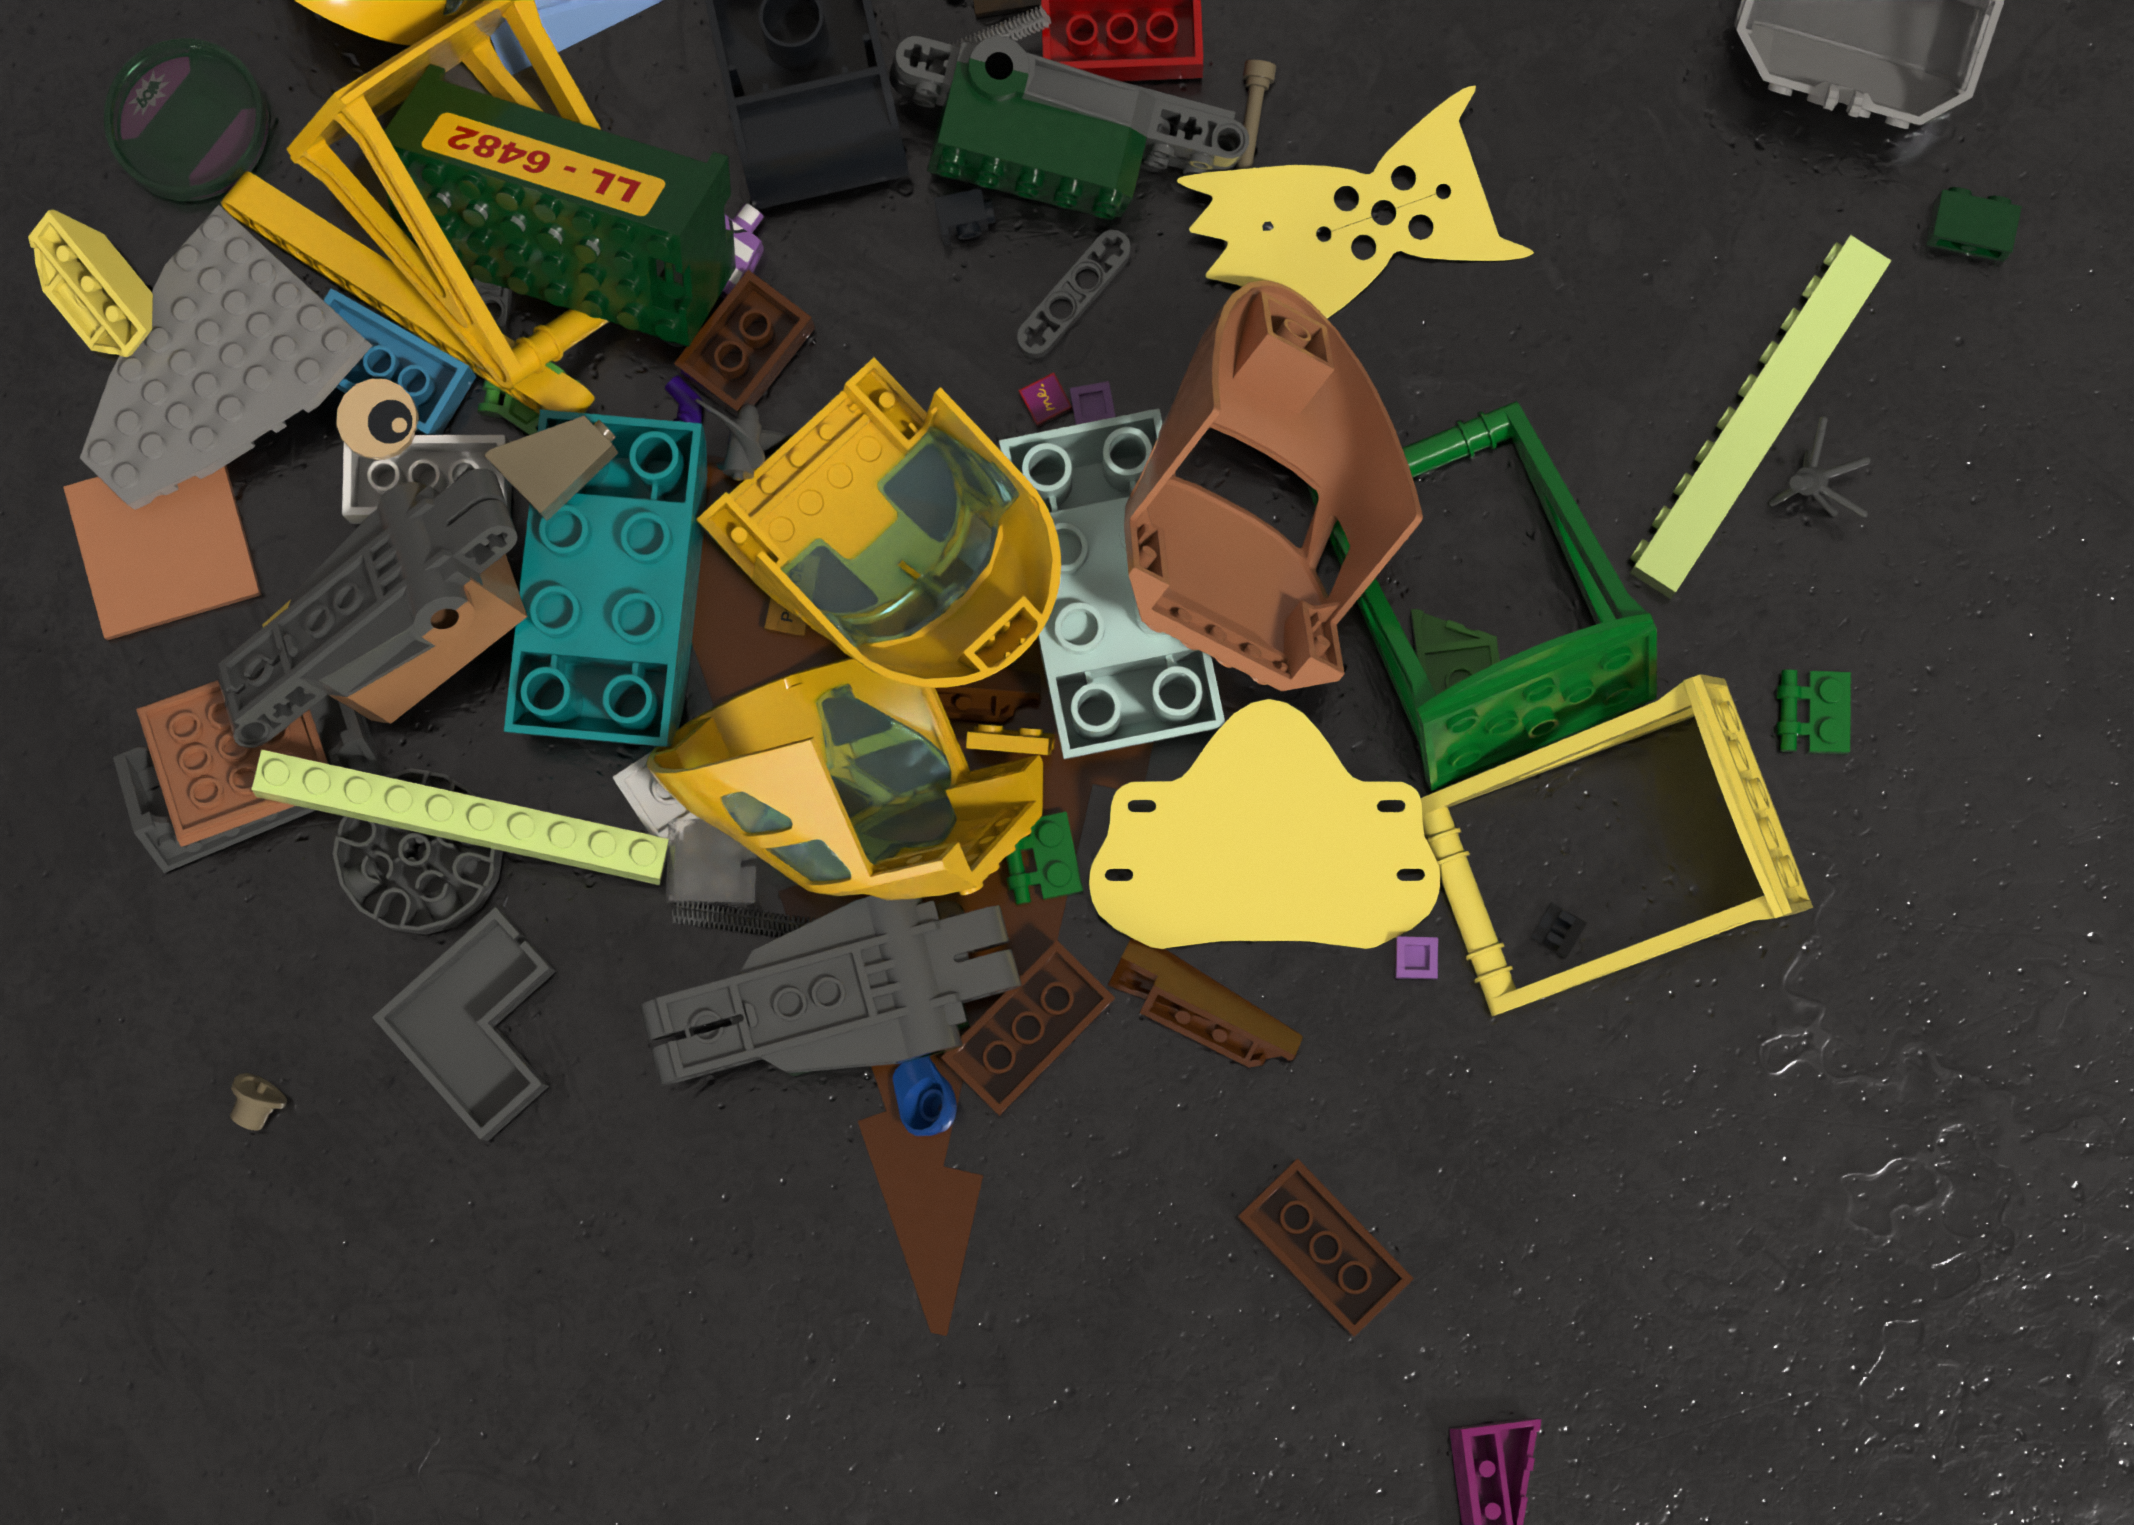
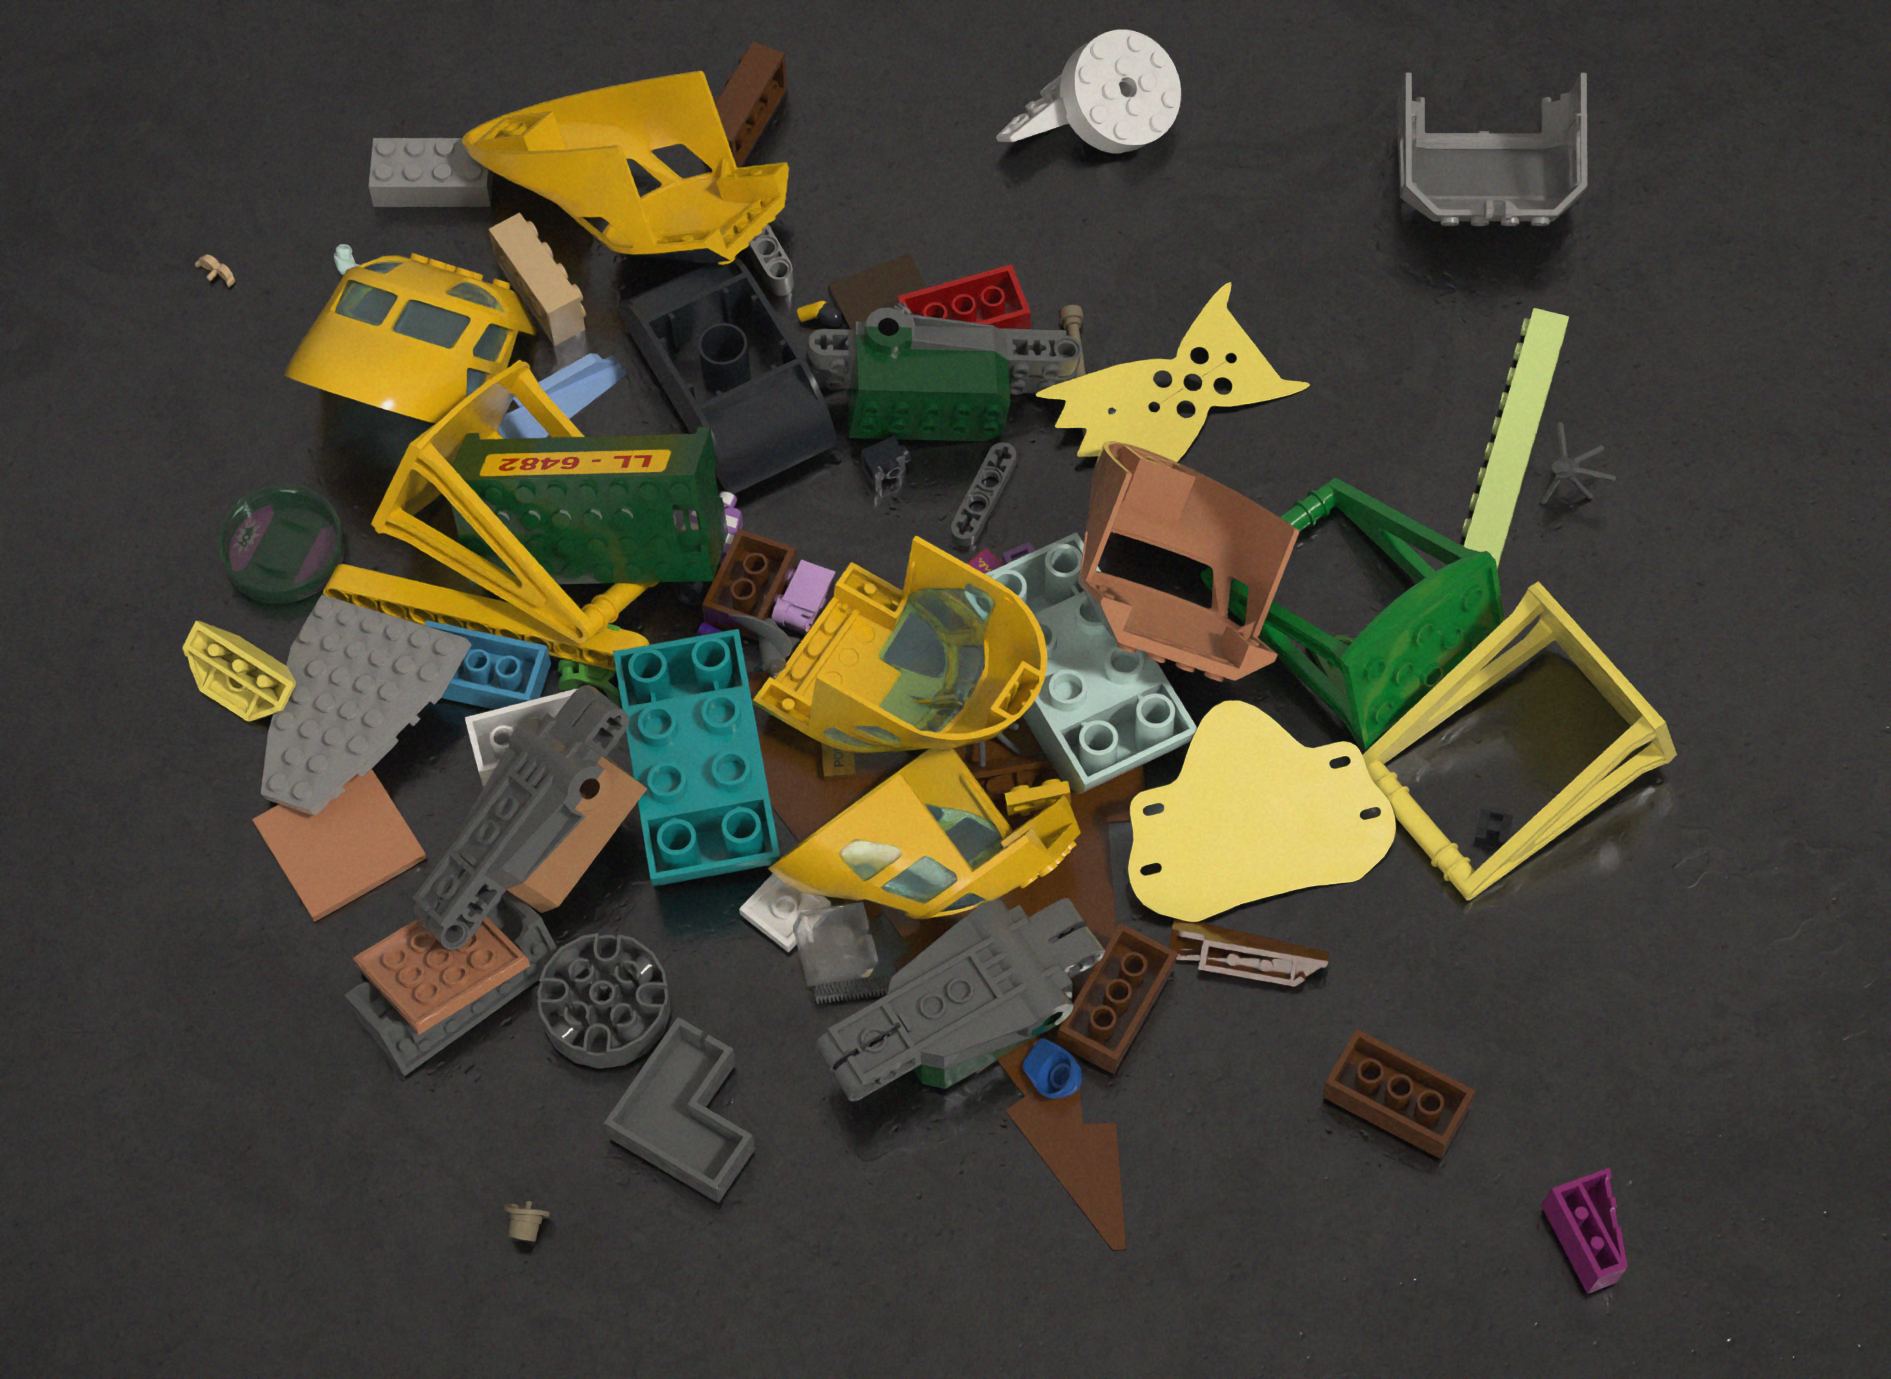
camera: 20 degrees left, 20 degrees down
yellowish green brick [252,749,669,885] -> none
tan tile [336,379,419,460] -> none
dark tan slope [484,416,618,521] -> none
green plate [1005,812,1083,905] -> none
medium lavender plate [1396,936,1438,979] -> none
green plate [1777,670,1851,754] -> none
dark green brick [1926,187,2022,262] -> none
none -> lavender hinge [772,560,837,635]

